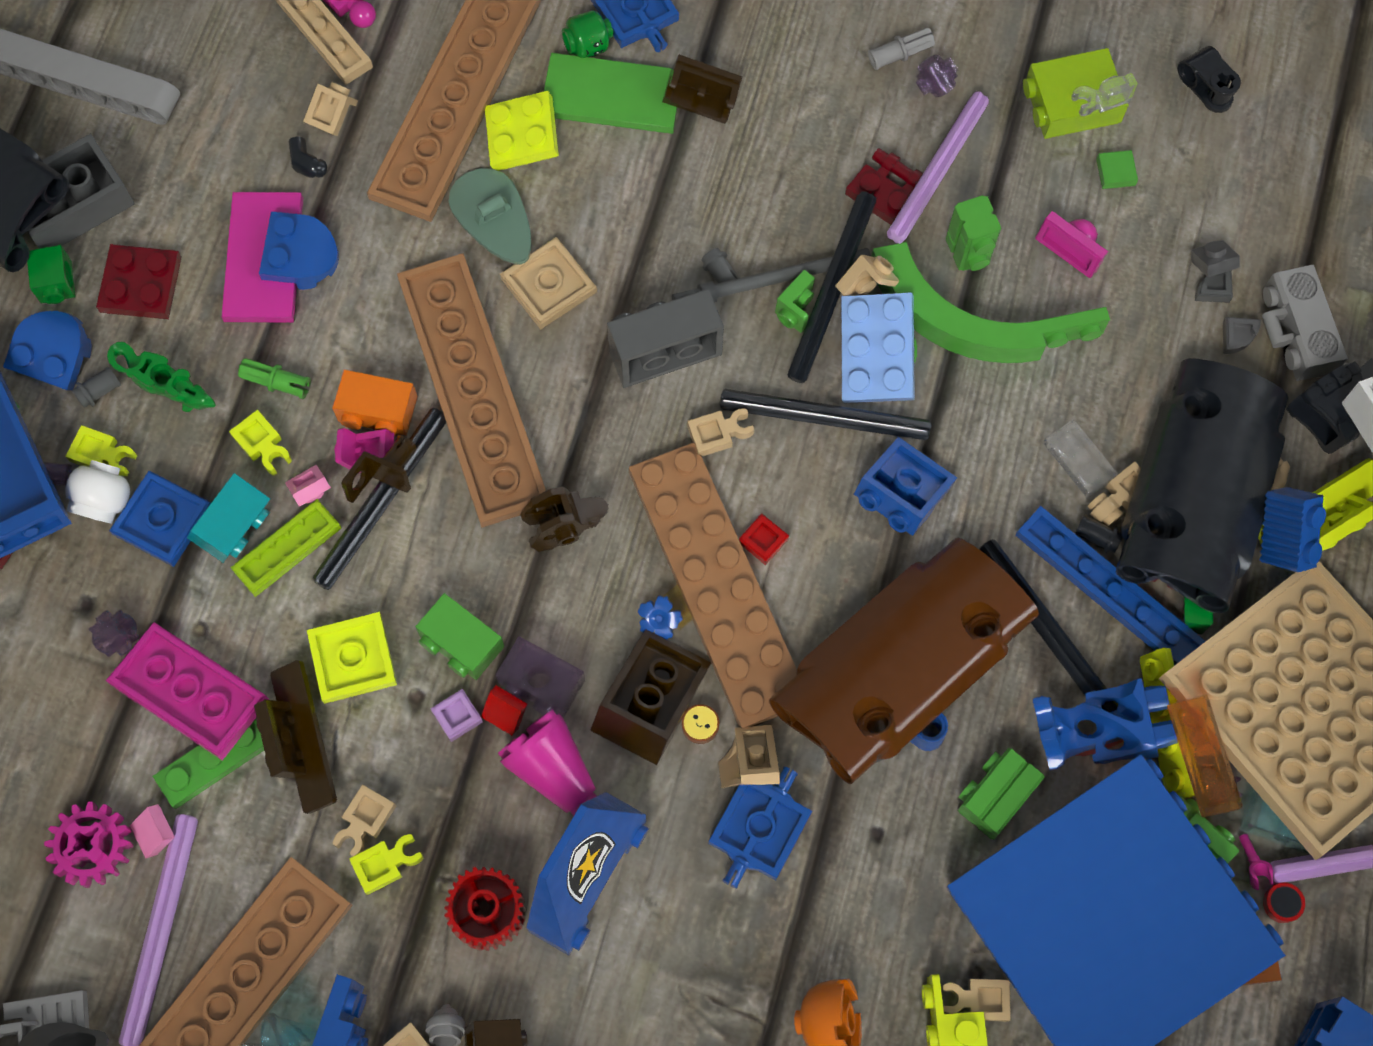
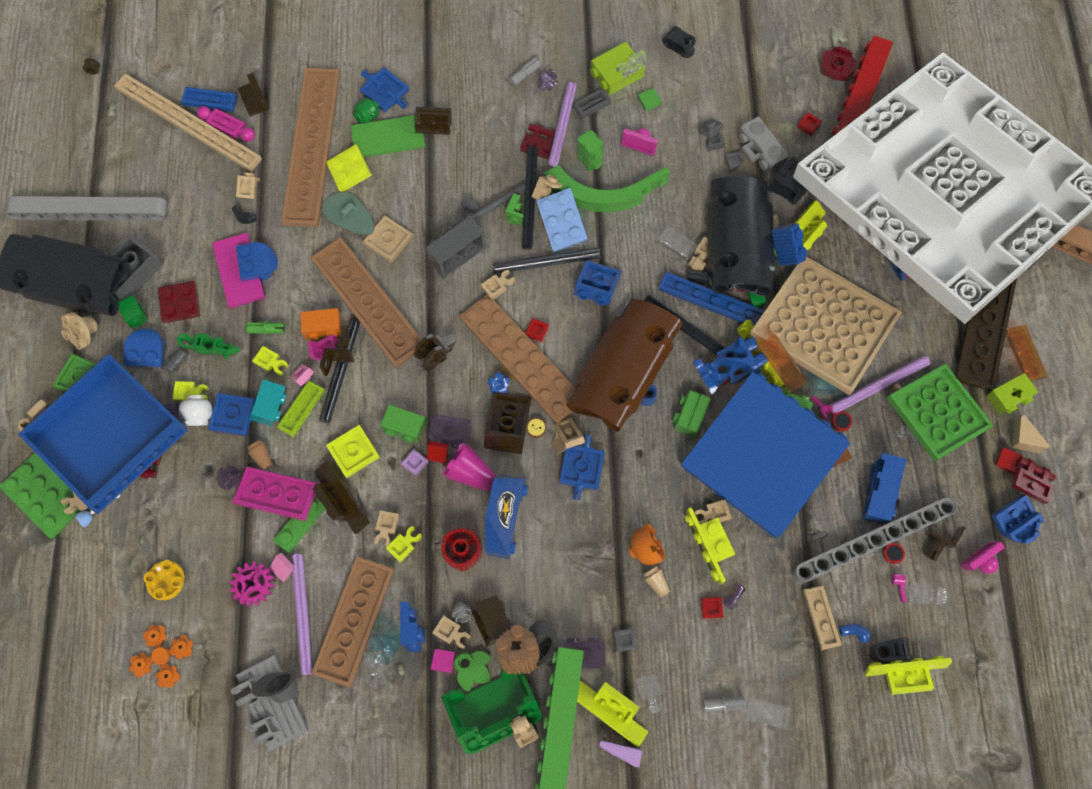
camera: 15 degrees left, 0 degrees up
none -> medium nougat cone [247,440,273,470]
none -> dark grey tile [572,88,611,120]

